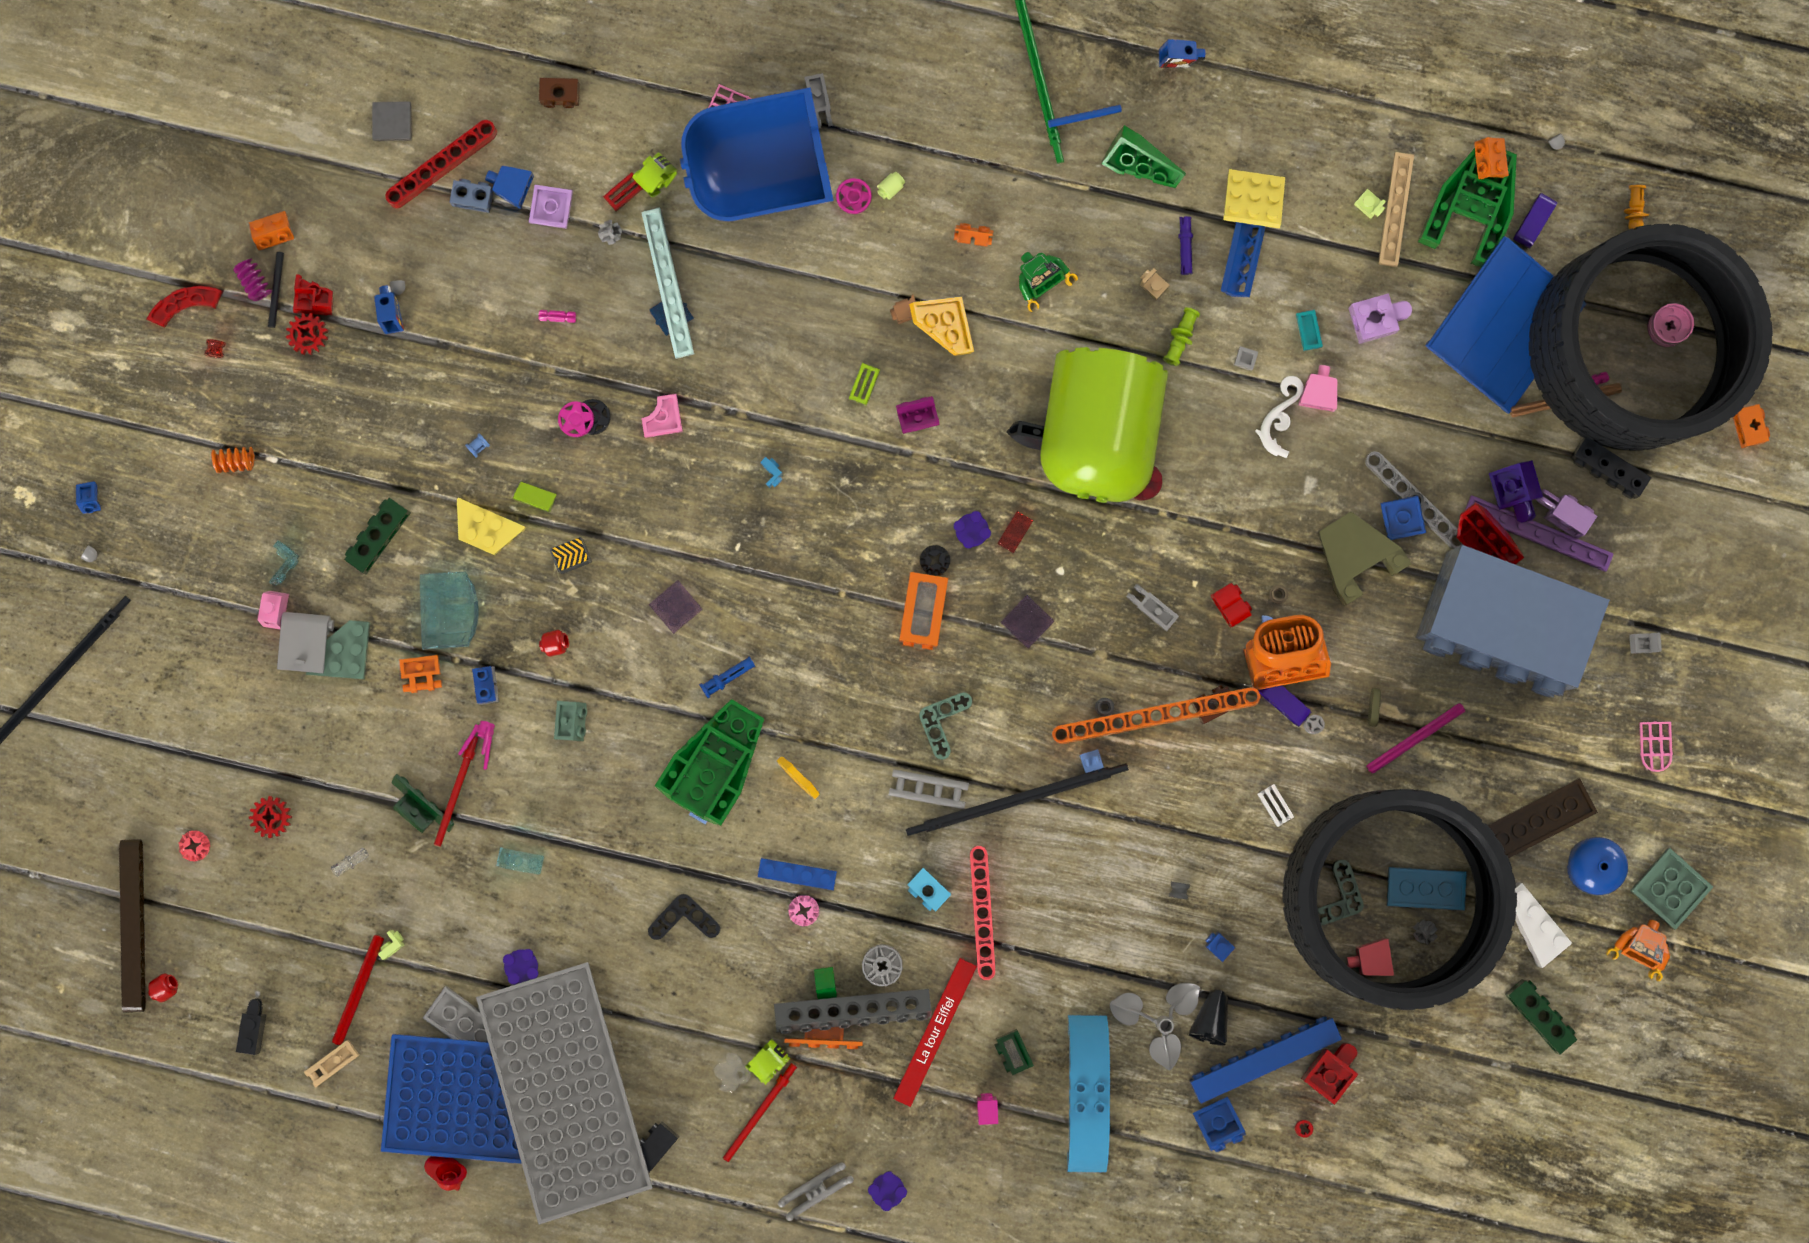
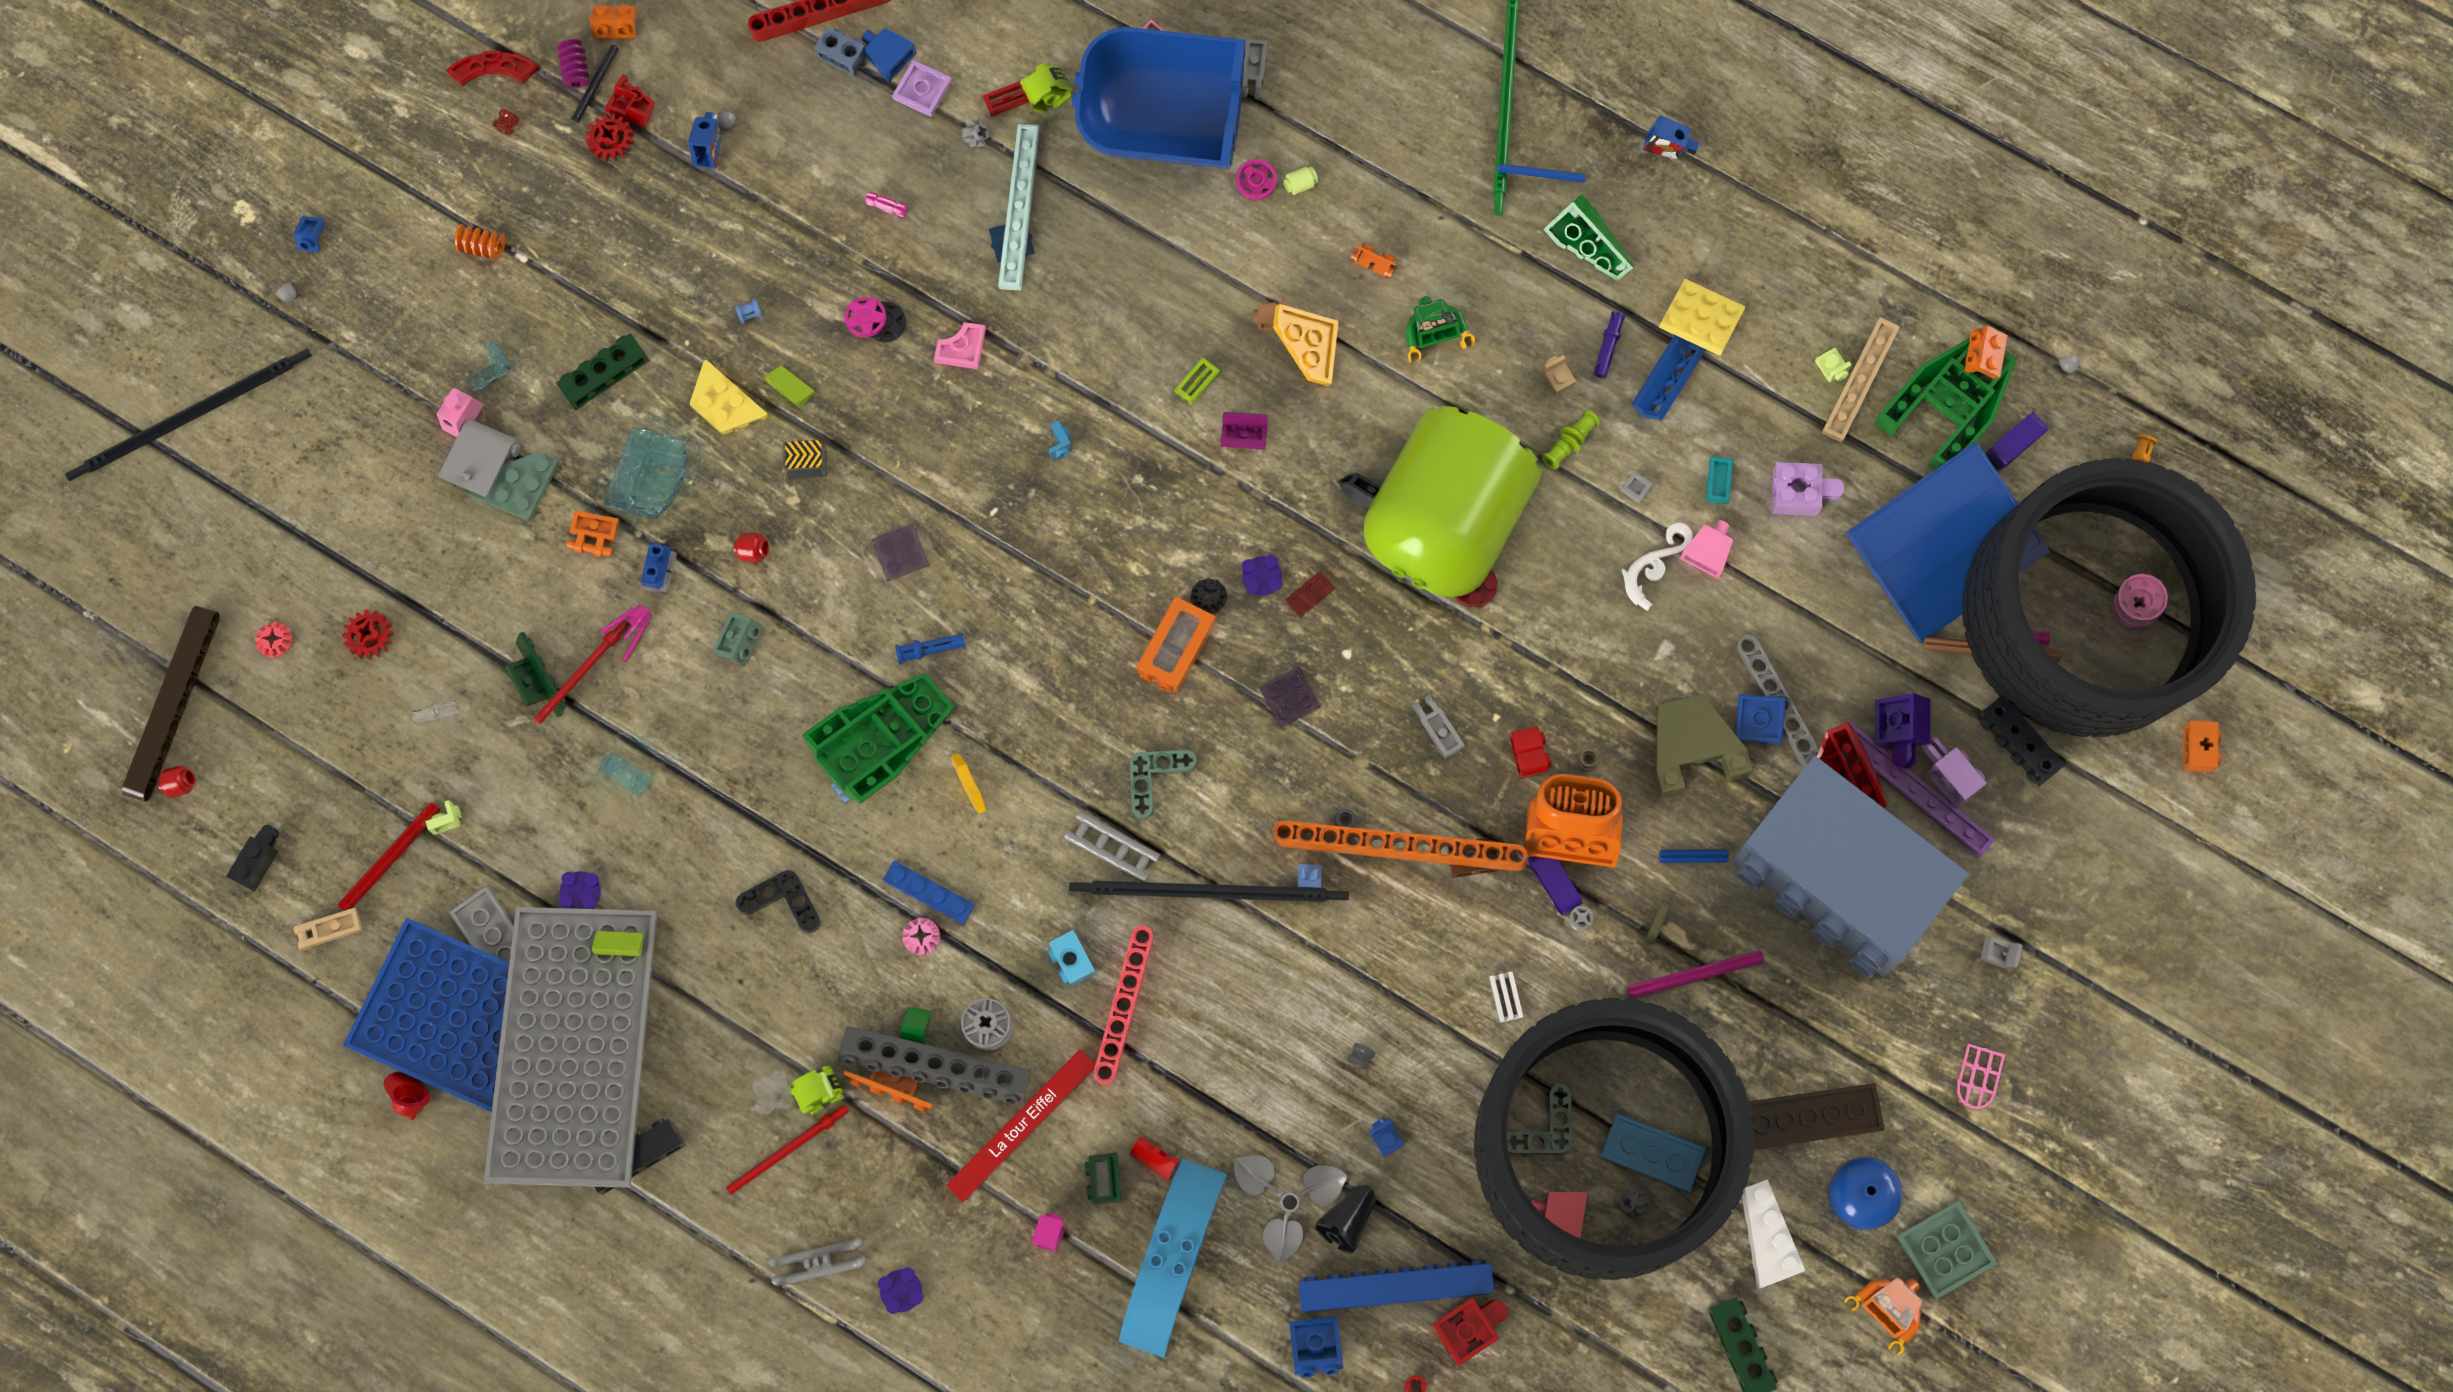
camera: 25 degrees right, 10 degrees down
none -> lime slope [592,931,644,957]
none -> red slope [1130,1136,1179,1182]
none -> blue axle [1659,849,1729,863]

